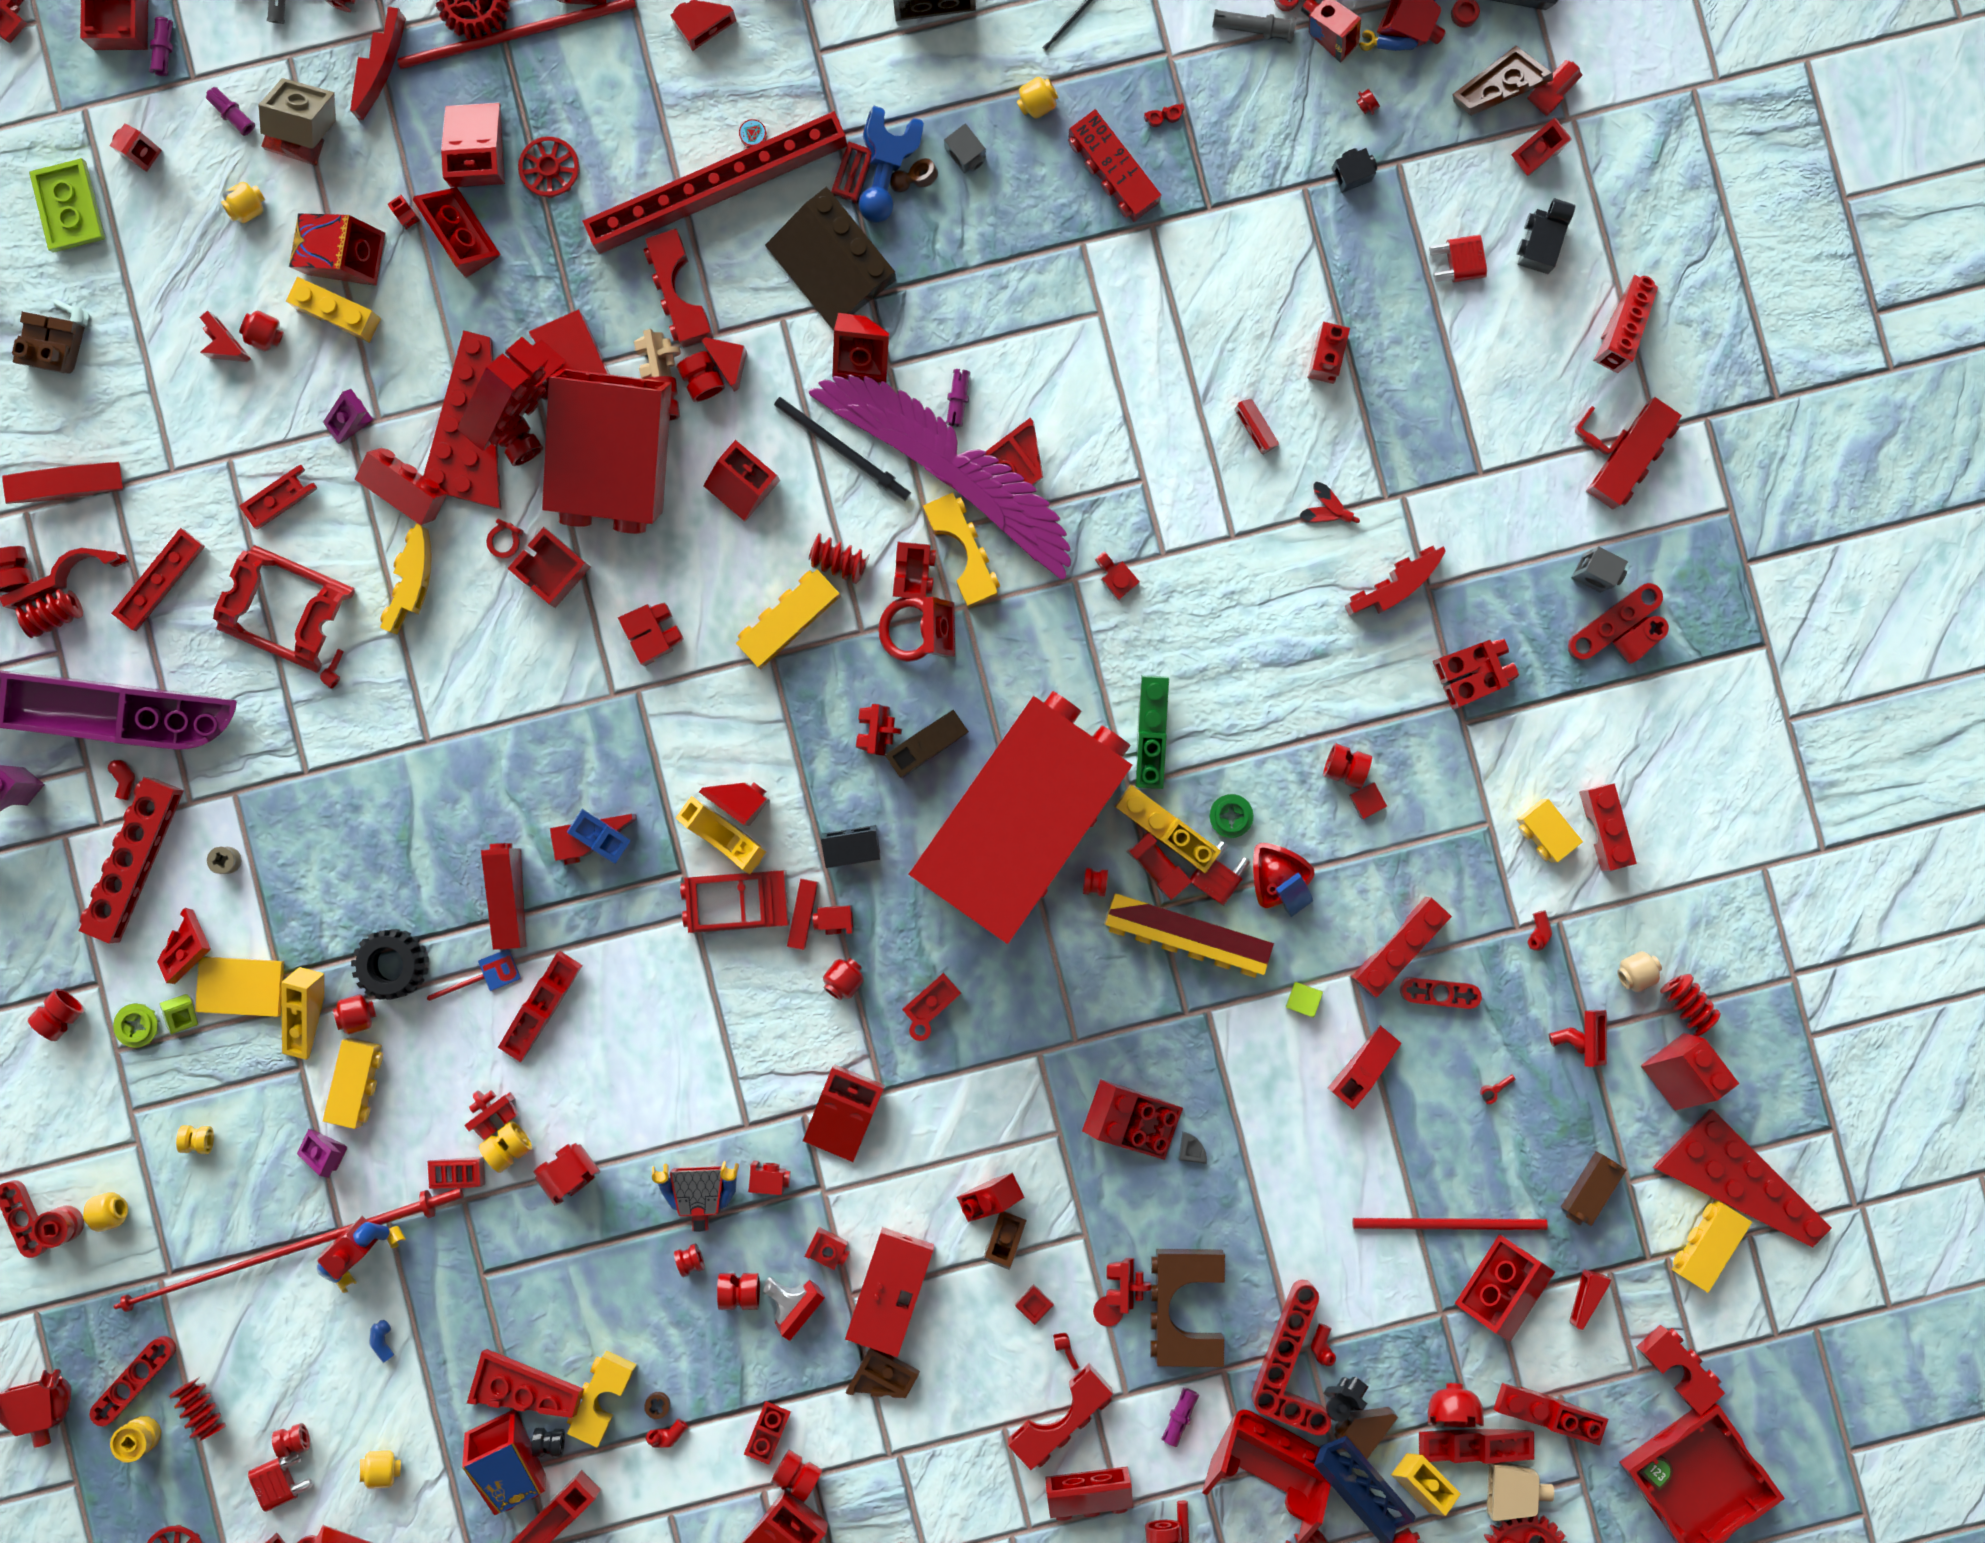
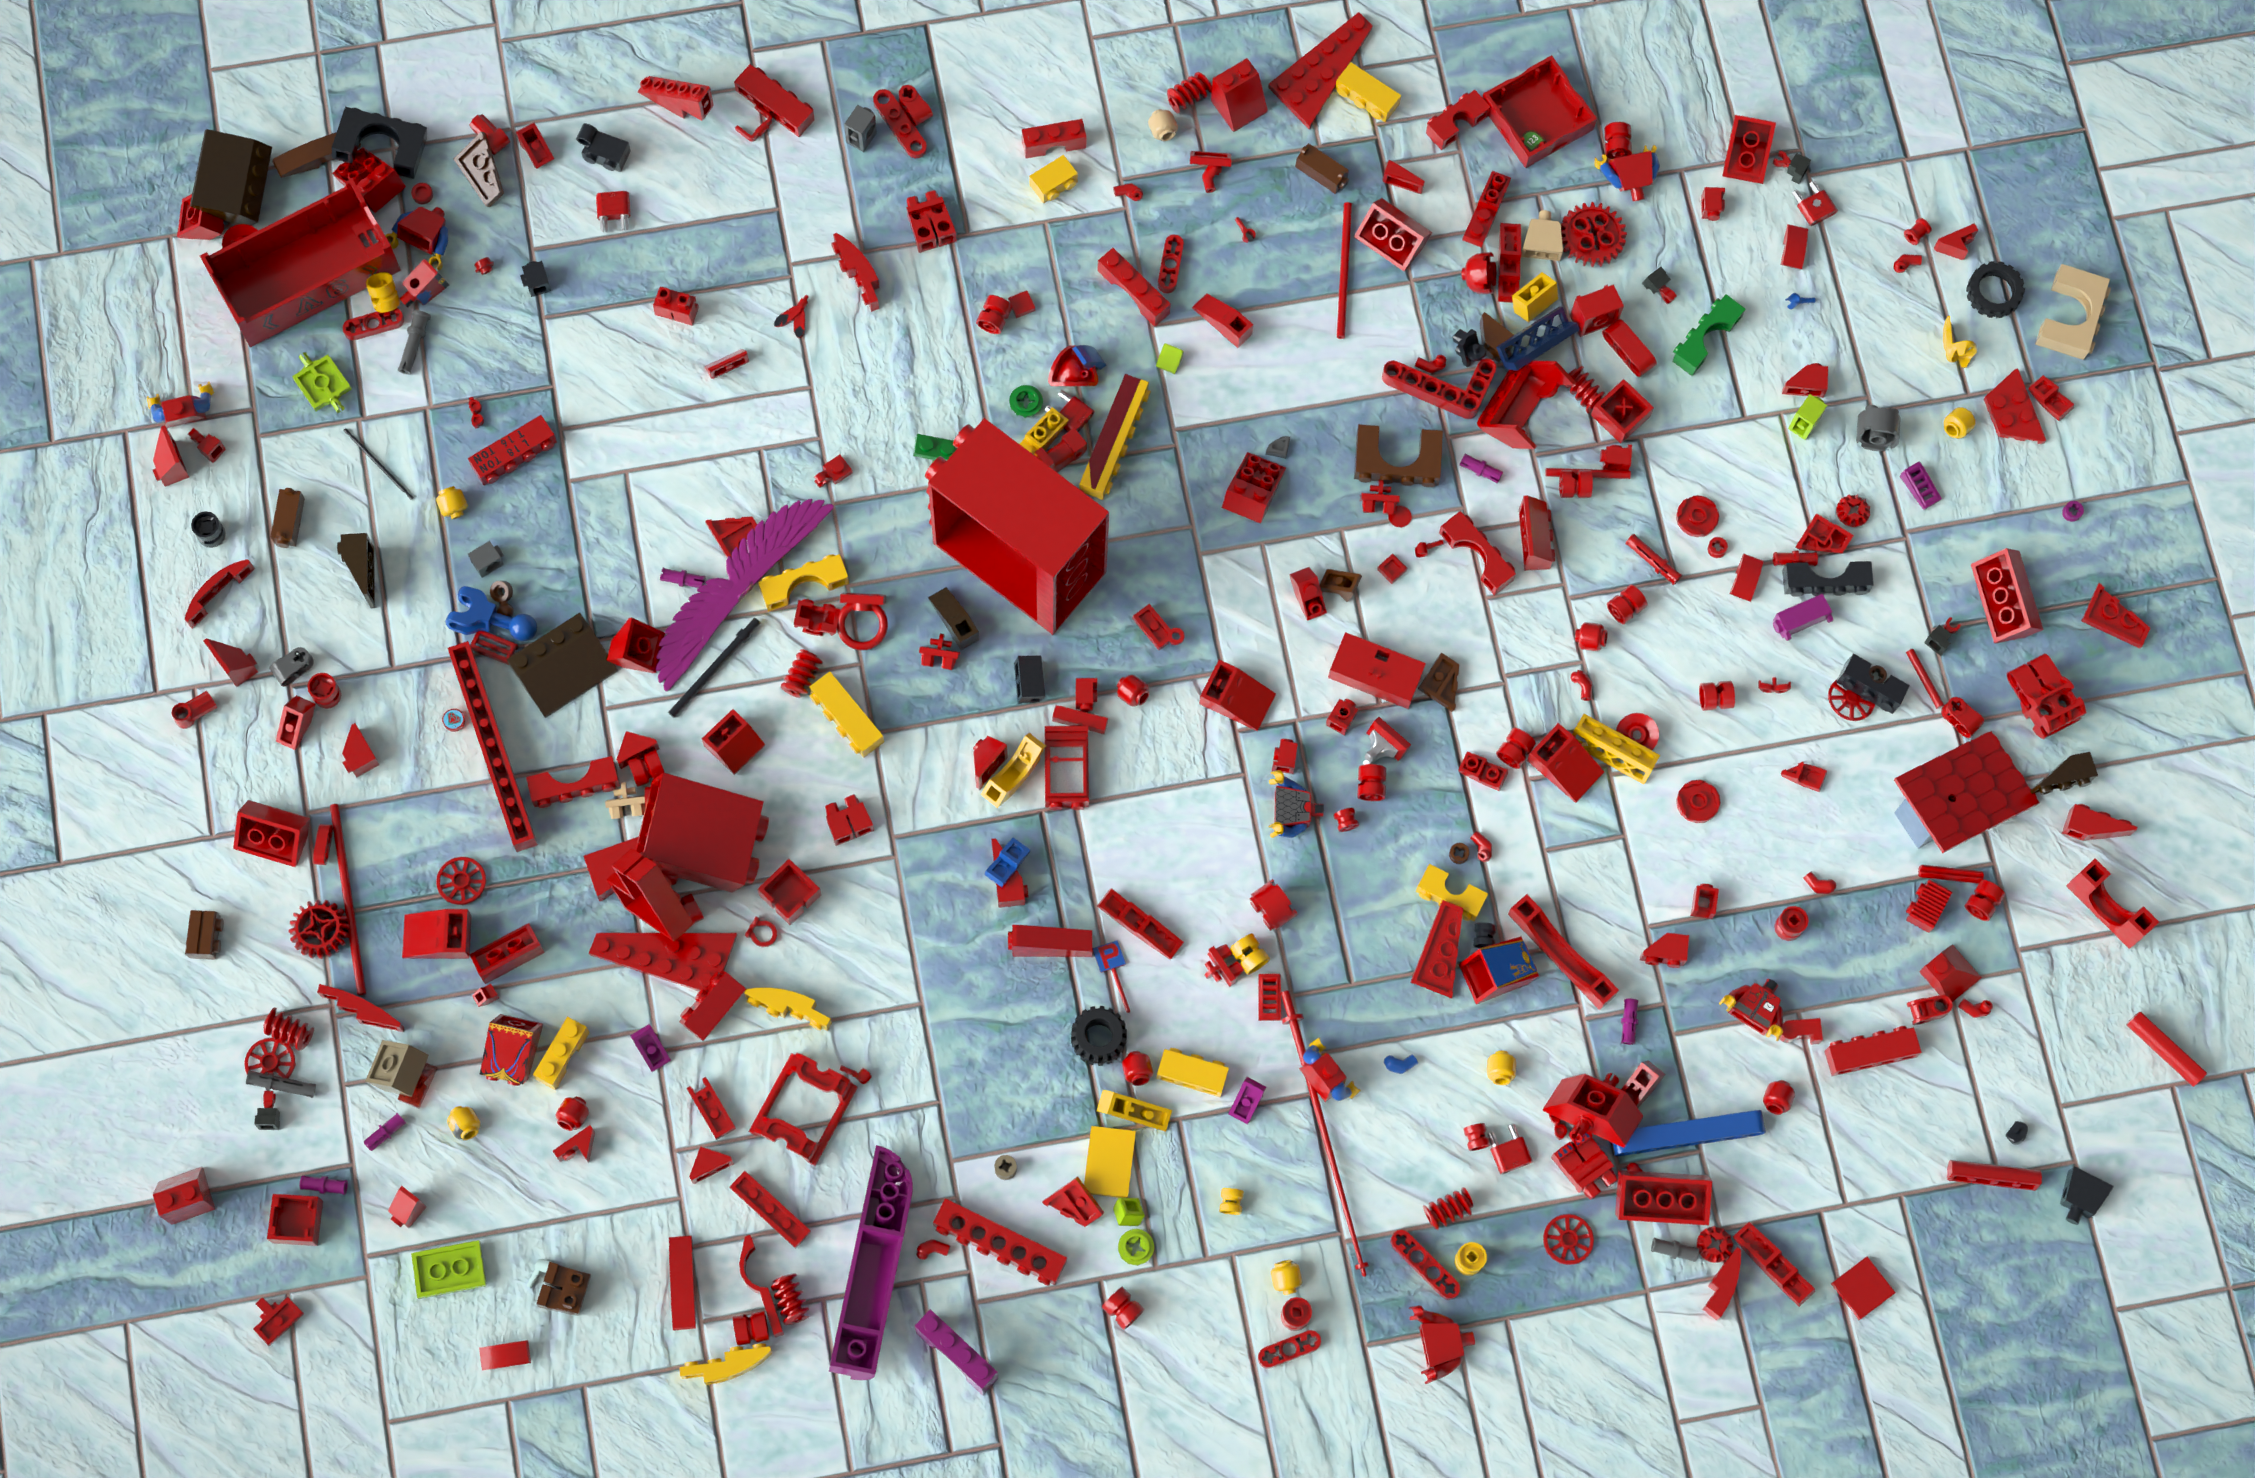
camera: 90 degrees left, 15 degrees down
none -> red slope [689,1147,734,1184]

